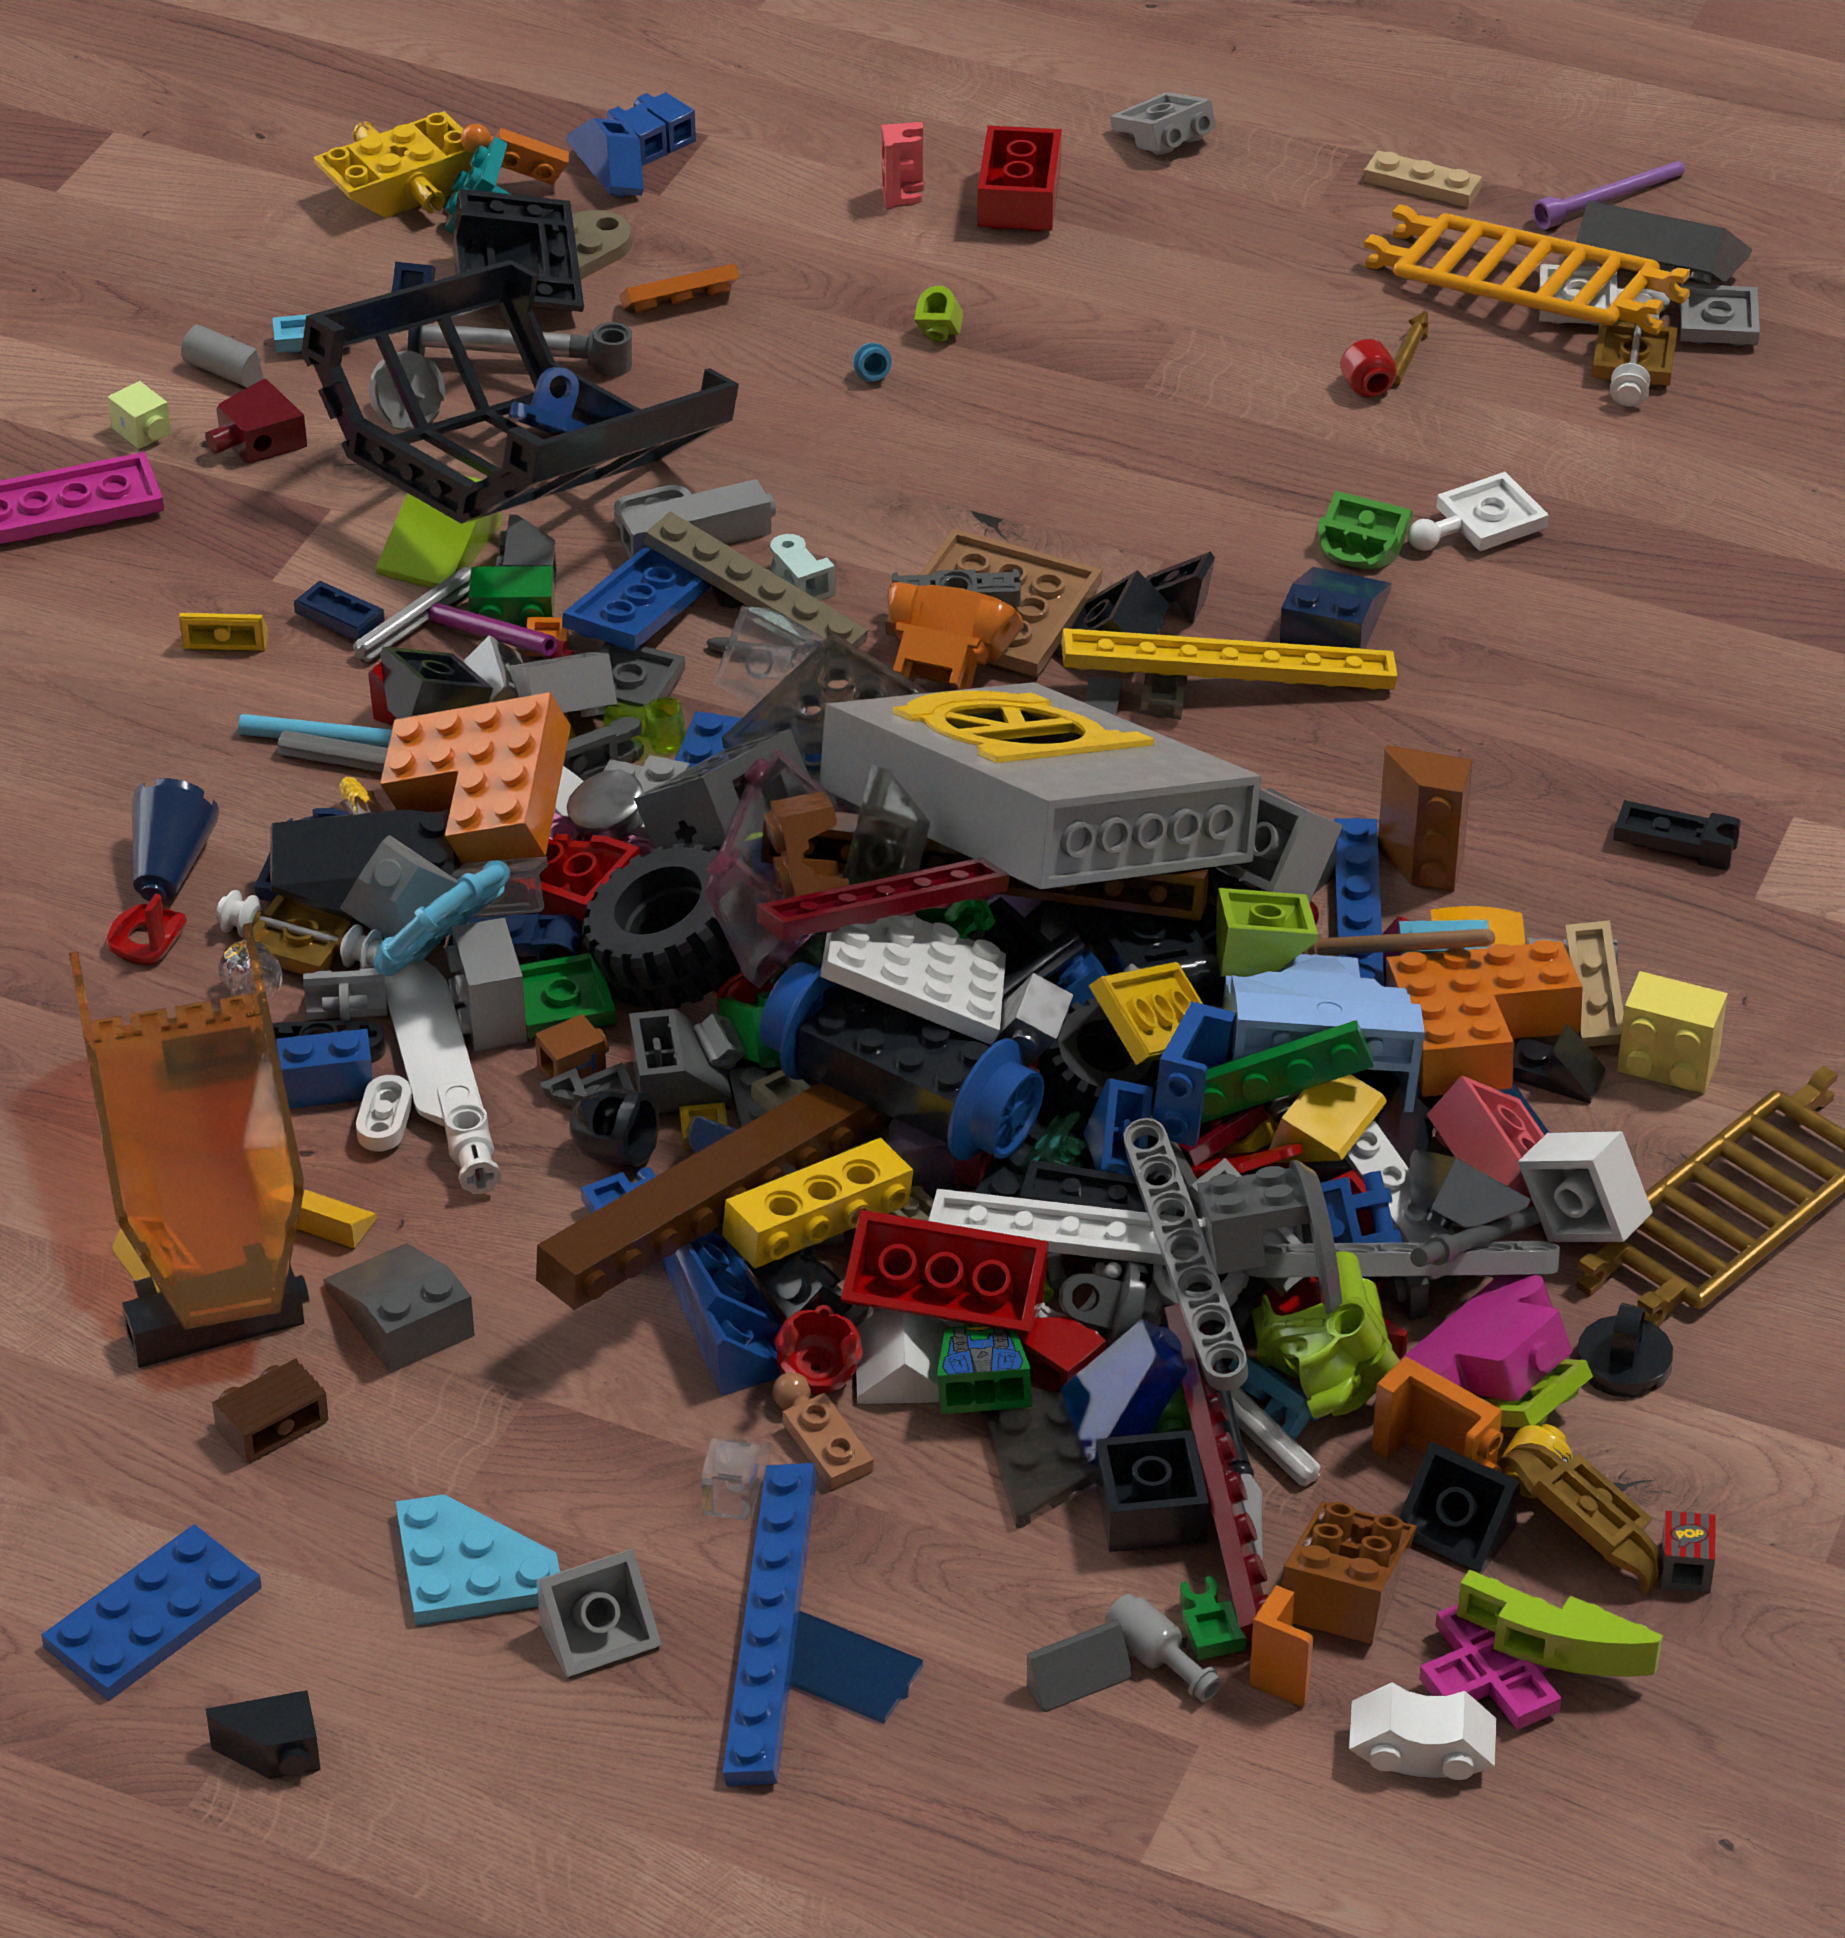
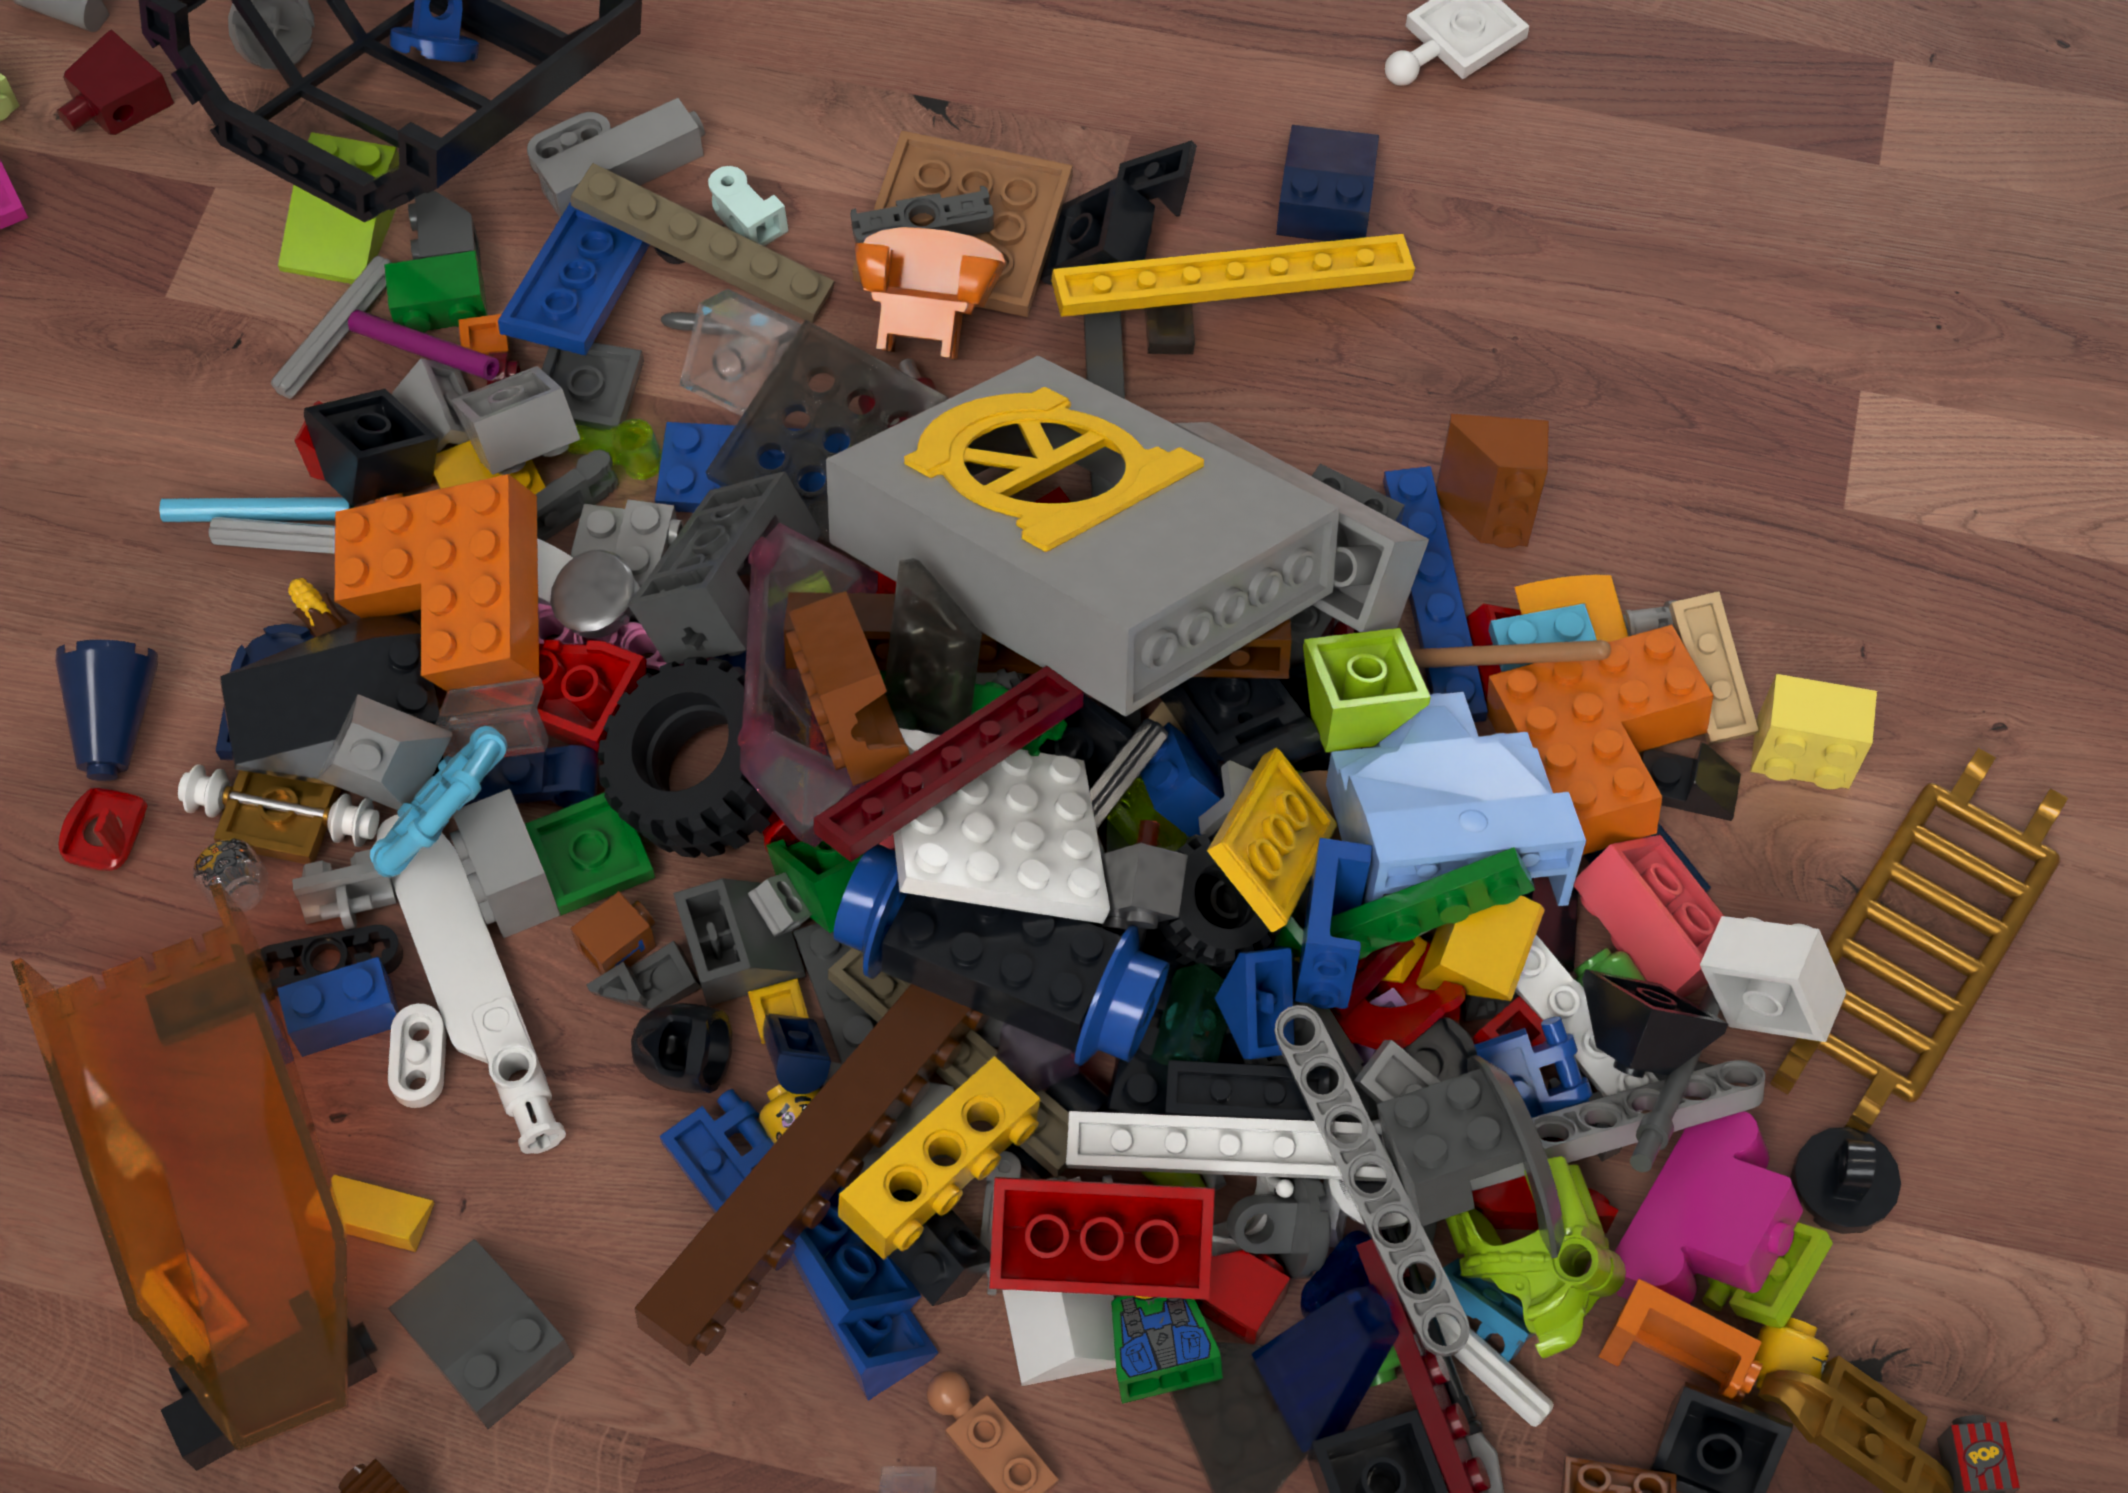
camera: 10 degrees left, 20 degrees up
yellow slope [179,613,269,651] -> none
dark blue plate [294,581,385,641] -> none
red hair [775,1305,863,1395] -> none
bright green slope [1318,491,1413,569] -> none
black plate [1613,800,1741,870] -> none

